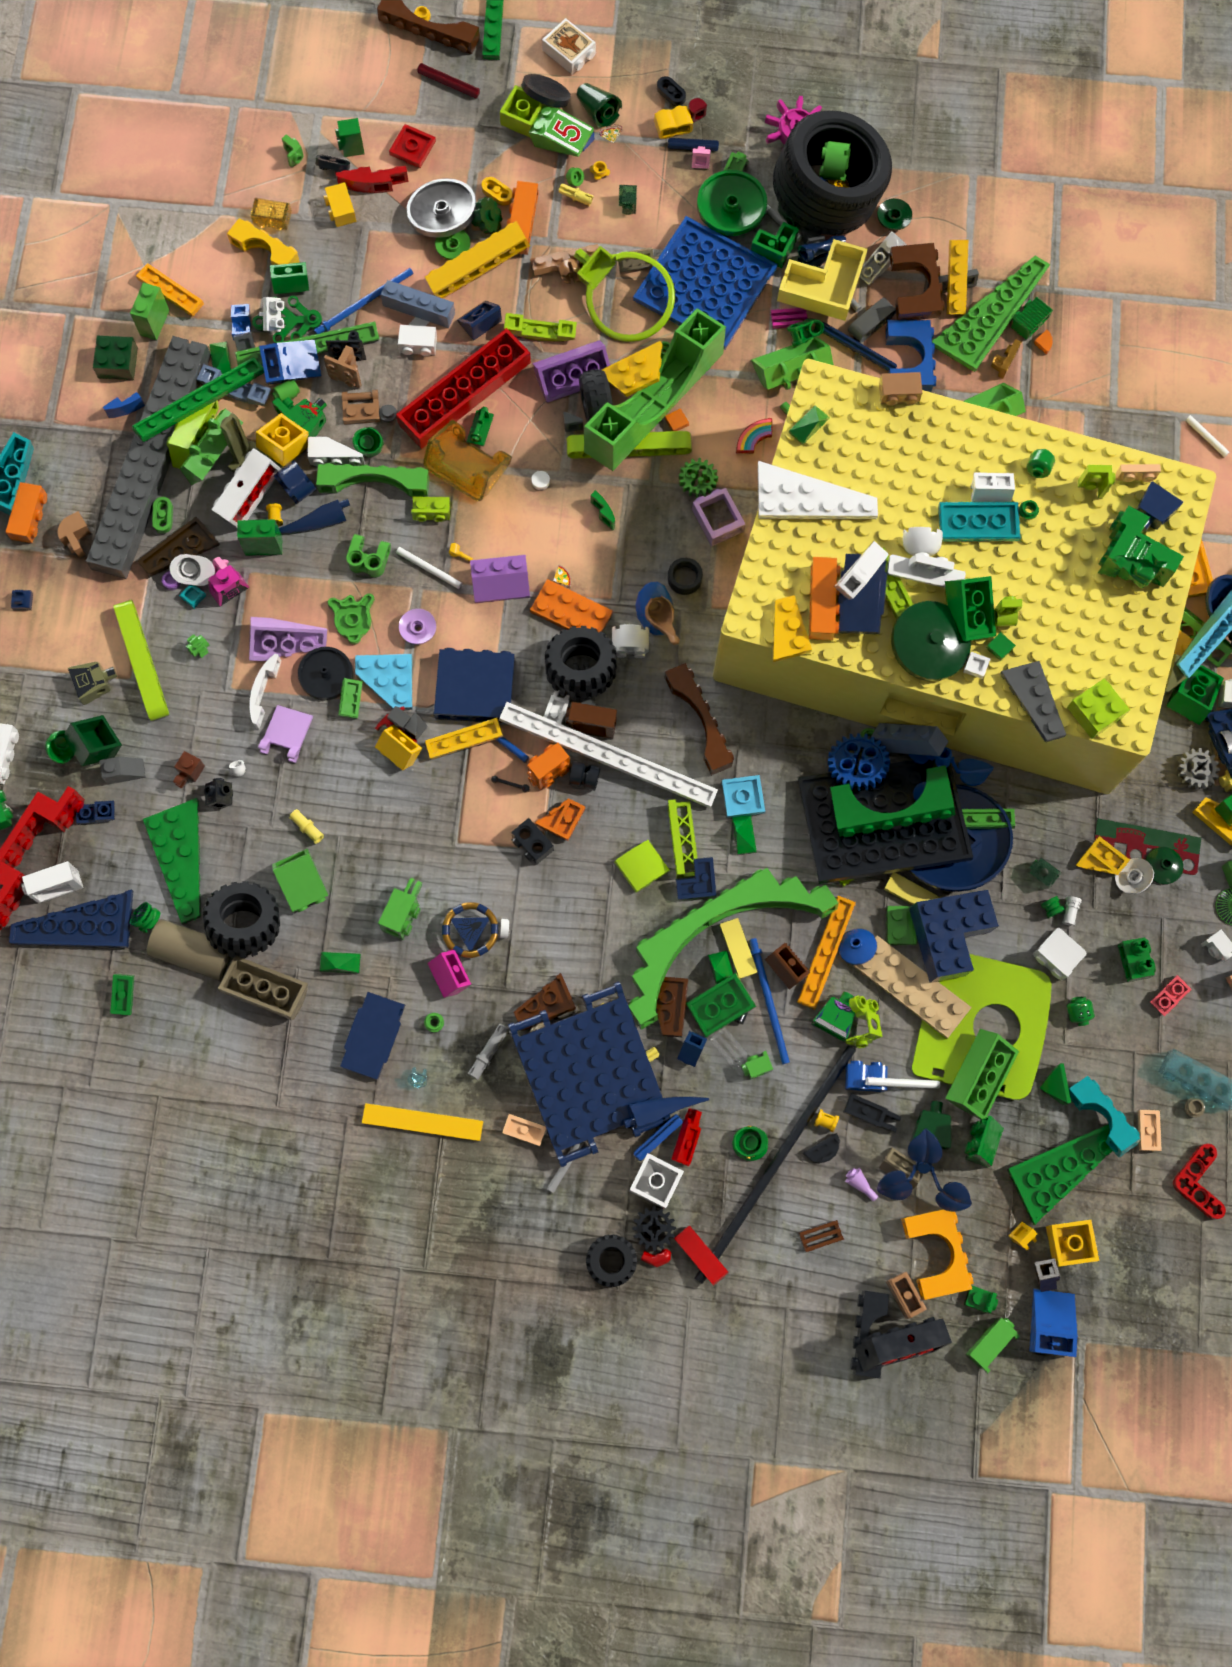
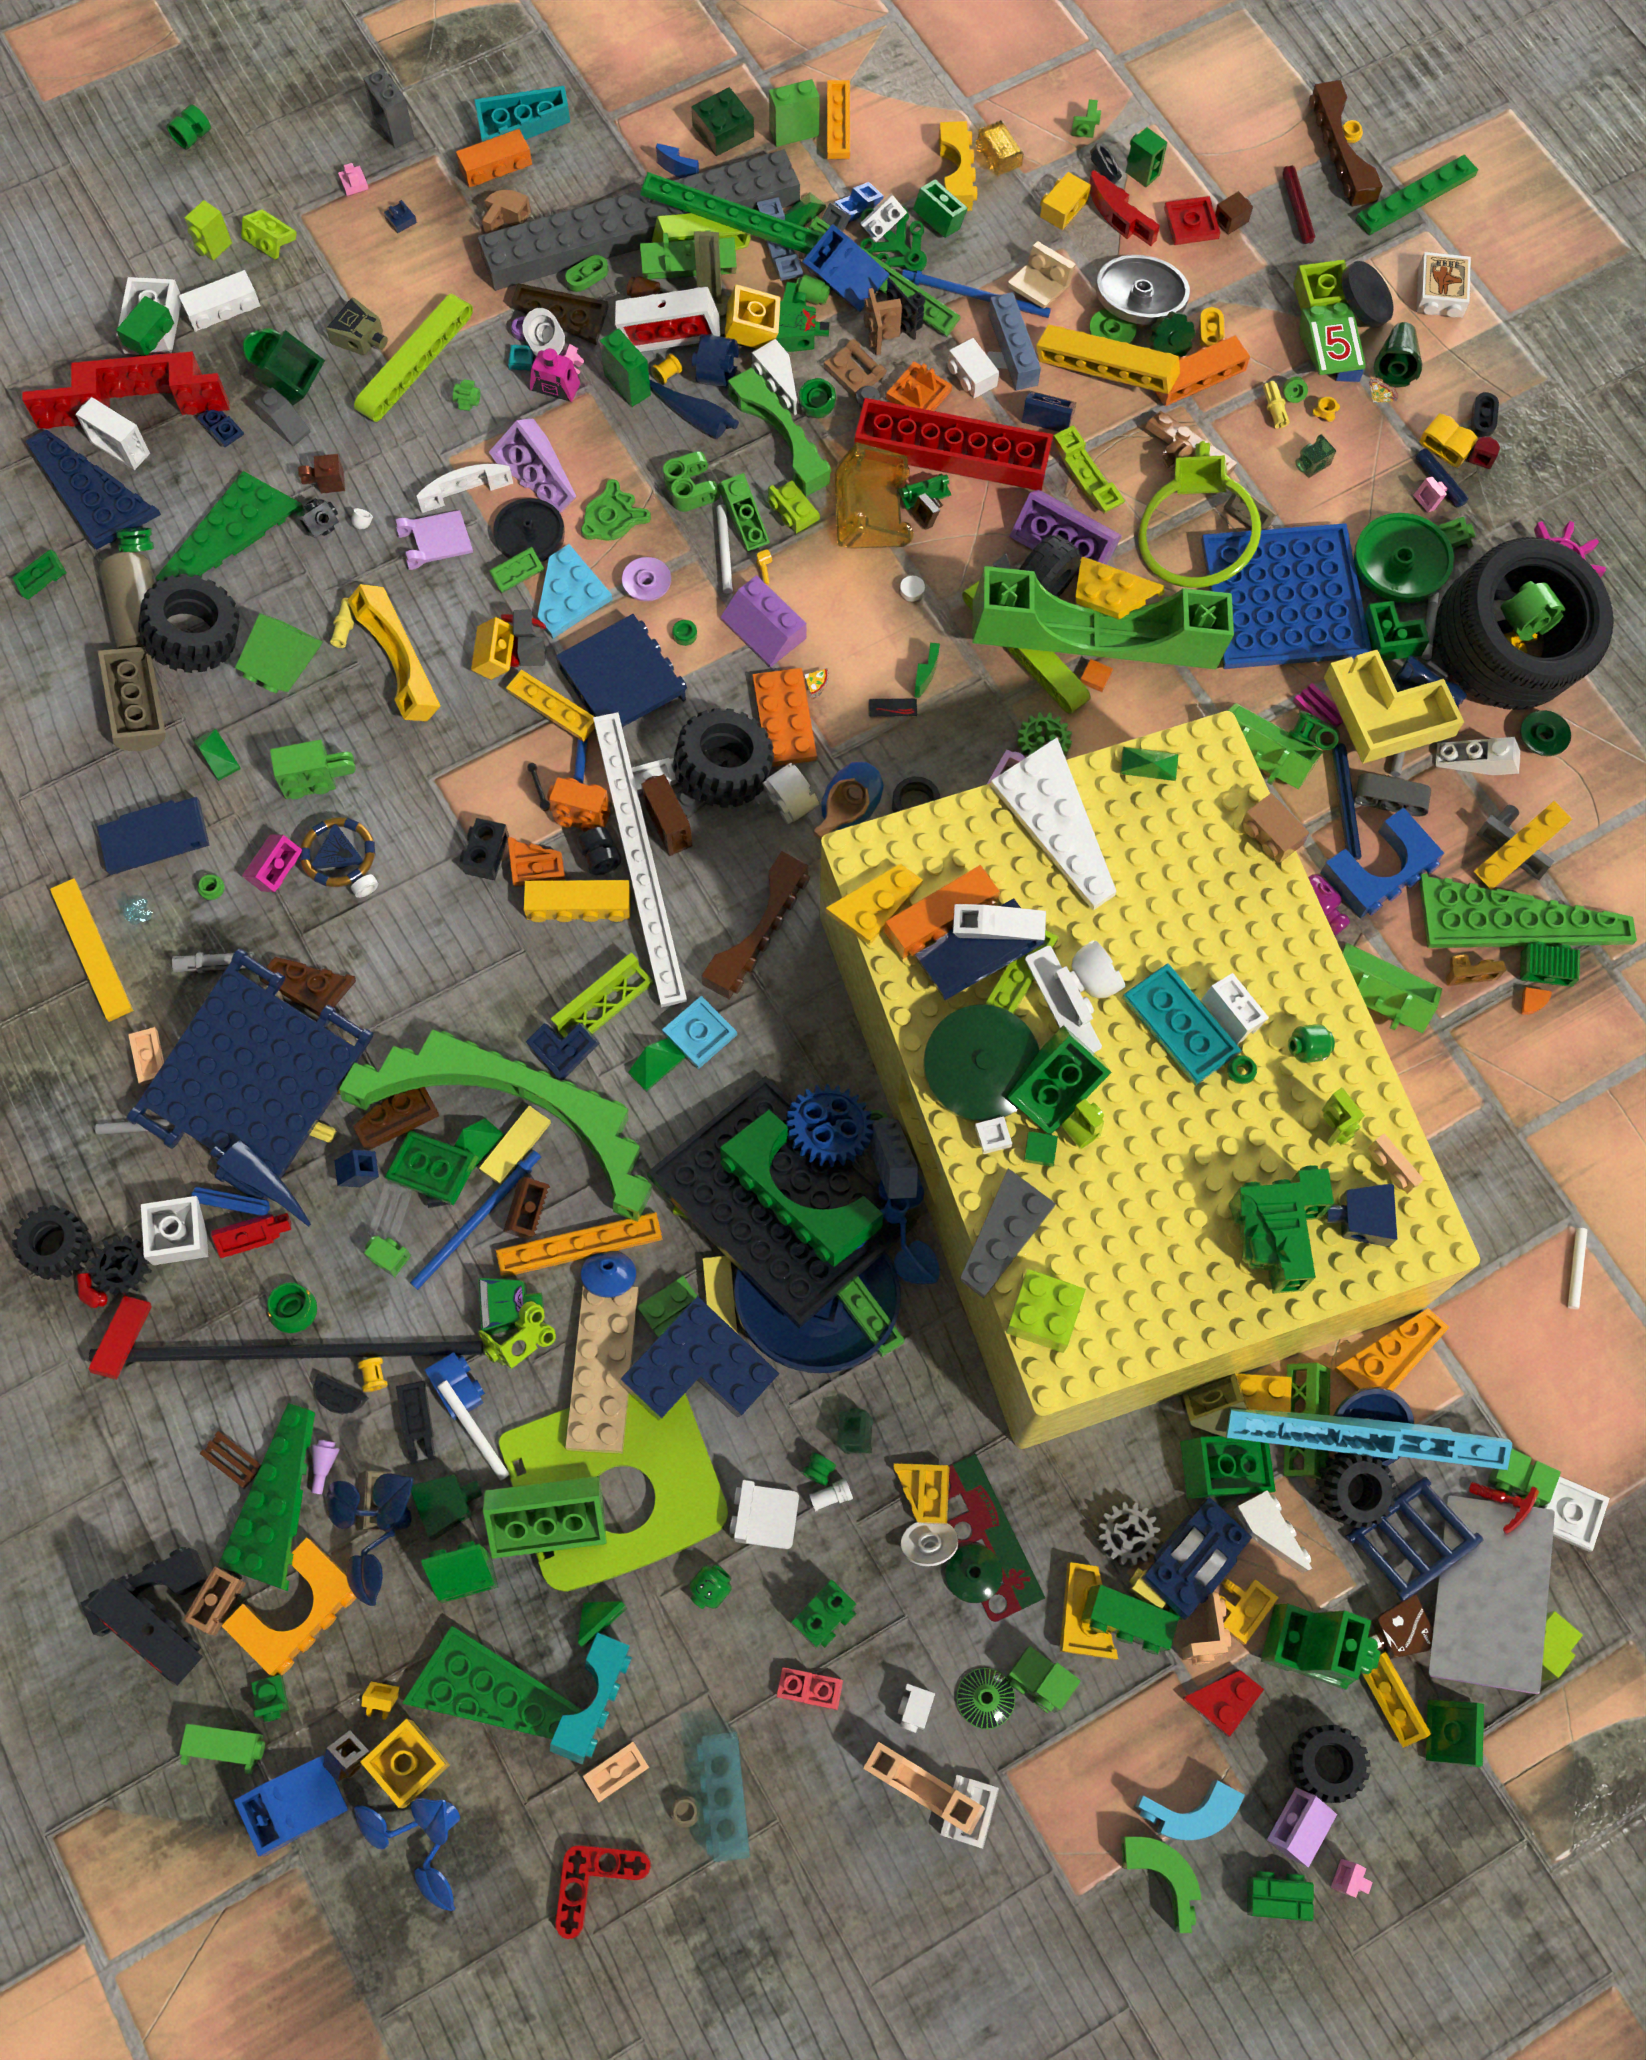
camera: 55 degrees right, 5 degrees down
lime slope [614,840,670,893] -> none
reddish brown arch [889,243,945,320] -> none
none -> green wing [218,1403,315,1591]
none -> yellow arch [347,584,441,721]
none -> blue plant [354,1798,460,1911]
none -> yellow brick [524,880,631,922]
none -> reddish brown brick [627,276,663,298]
none -> green tile [672,620,697,646]
none -> bright green slope [717,473,770,552]
none -> black sticker [869,698,917,717]
none -> orange plate [886,361,952,411]
none -> dark brown tile [911,493,943,530]
none -> tan bracket [1007,241,1076,308]
none -> reddish brown brick [1215,191,1253,235]

